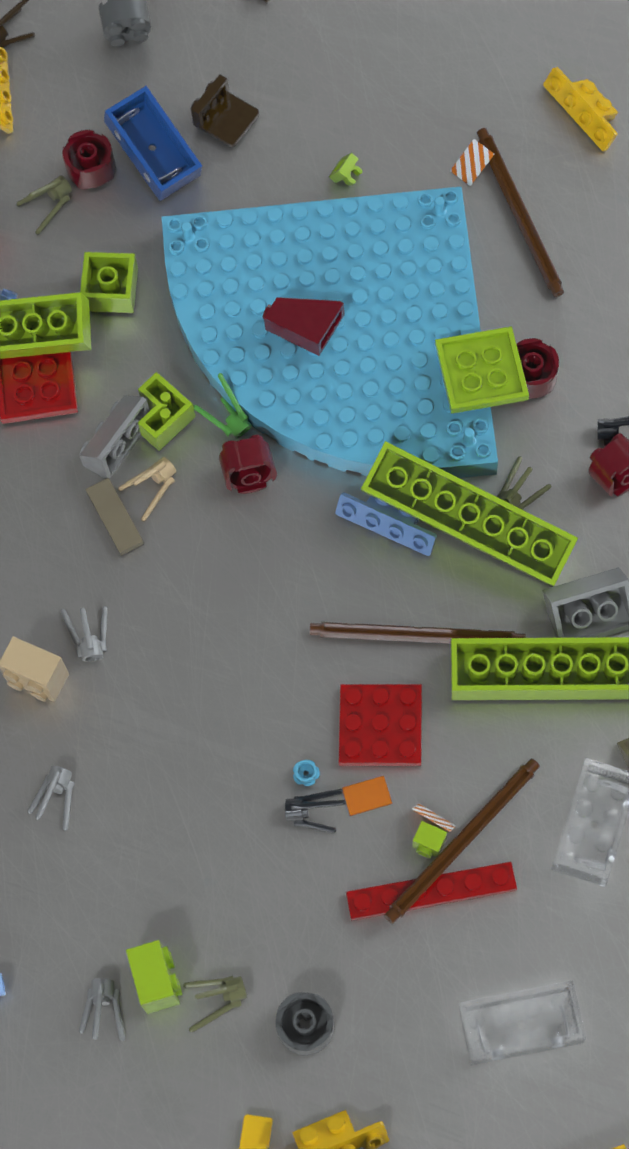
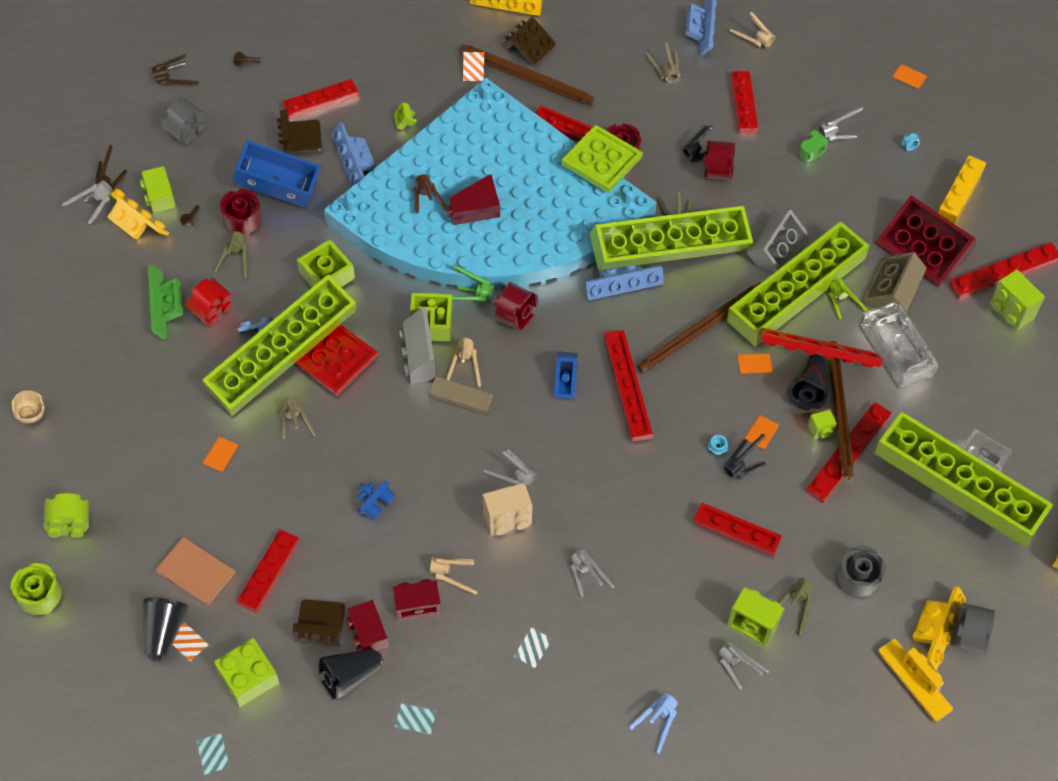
camera: 50 degrees left, 10 degrees down
red plate [339,684,422,766] -> none
none -> lime brick [140,166,176,213]
none -> dark brown hand [180,205,200,228]
none -> red plate [282,79,359,119]
none -> medium blue bracket [332,123,376,186]
none -> reddish brown plant [413,174,447,214]
none -> dark brown bracket [501,16,556,65]
none -> red plate [535,105,593,142]
none -> blue slope [554,351,578,399]
none -> red plate [604,330,653,442]
none -> red plate [693,503,782,557]
none -> orange sticker [738,353,773,374]
none -> red plate [759,327,883,368]
none -> black cone [786,354,829,410]
none -> lime plant [828,279,869,320]
none -> lime brick [874,411,1054,547]

